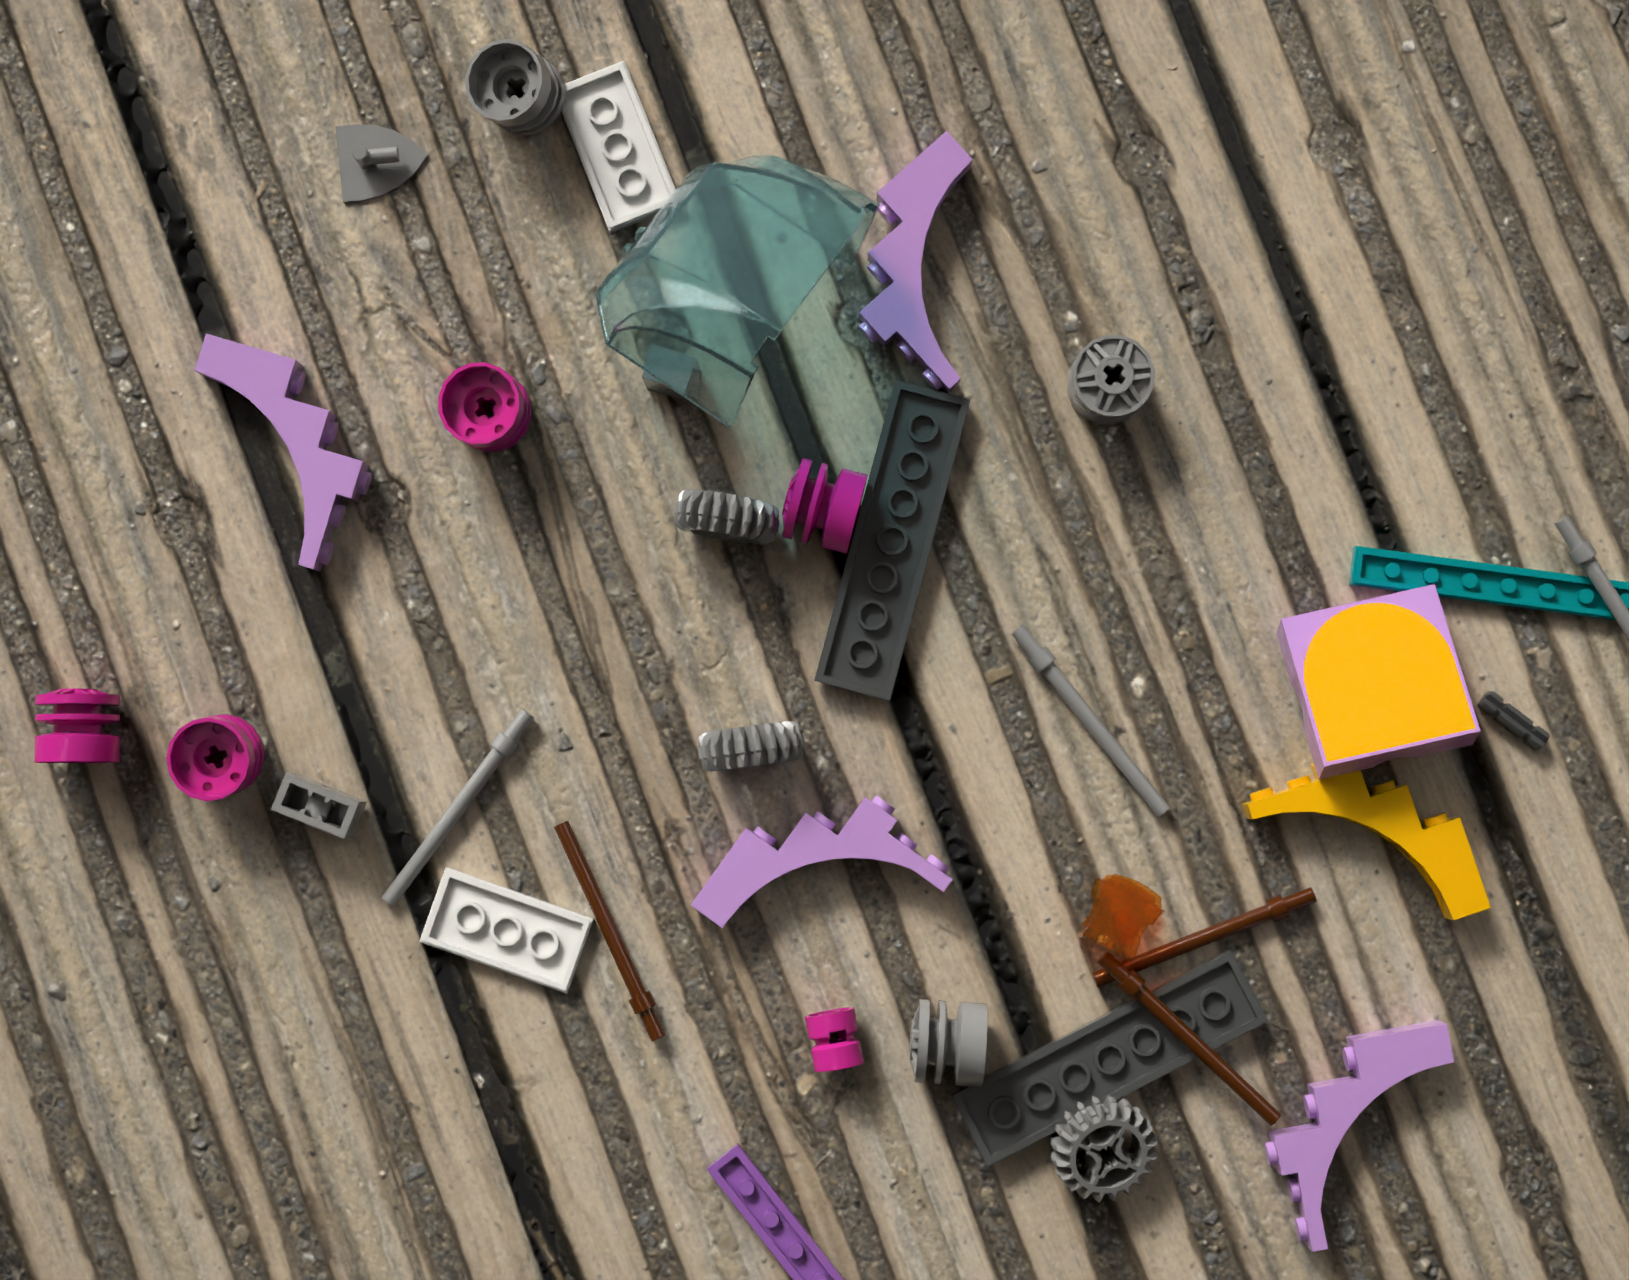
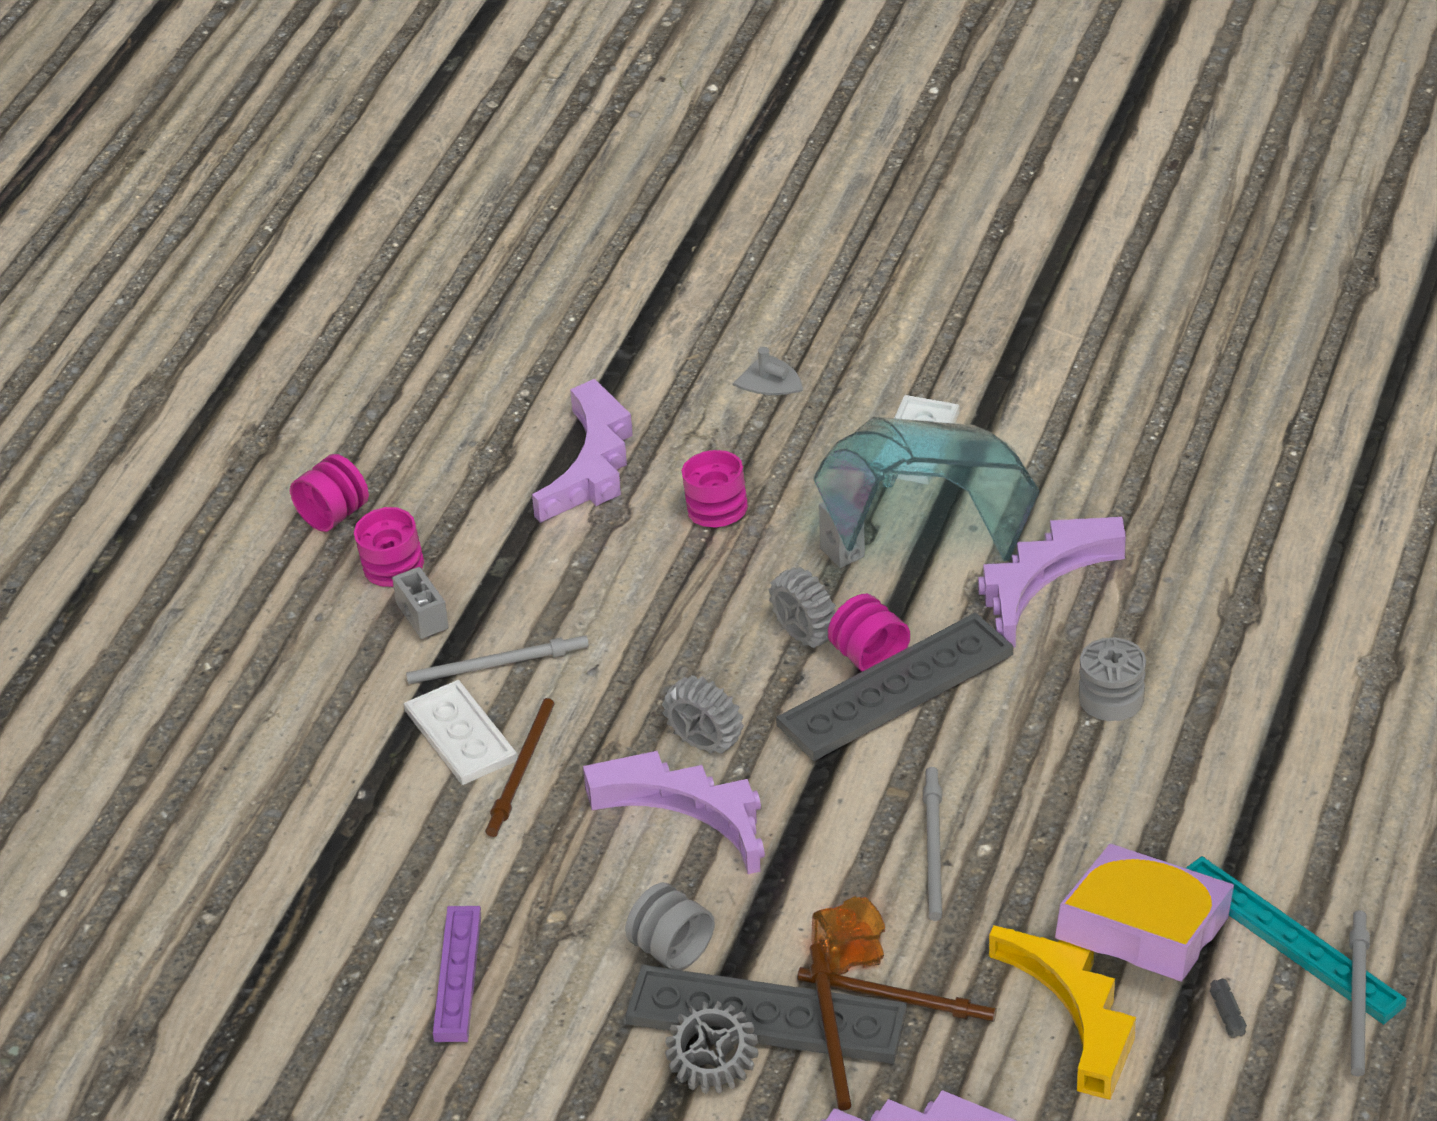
camera: 40 degrees right, 45 degrees down
light grey wheel [465,39,565,136] -> none
dark pink wheel [805,1007,864,1072] -> none

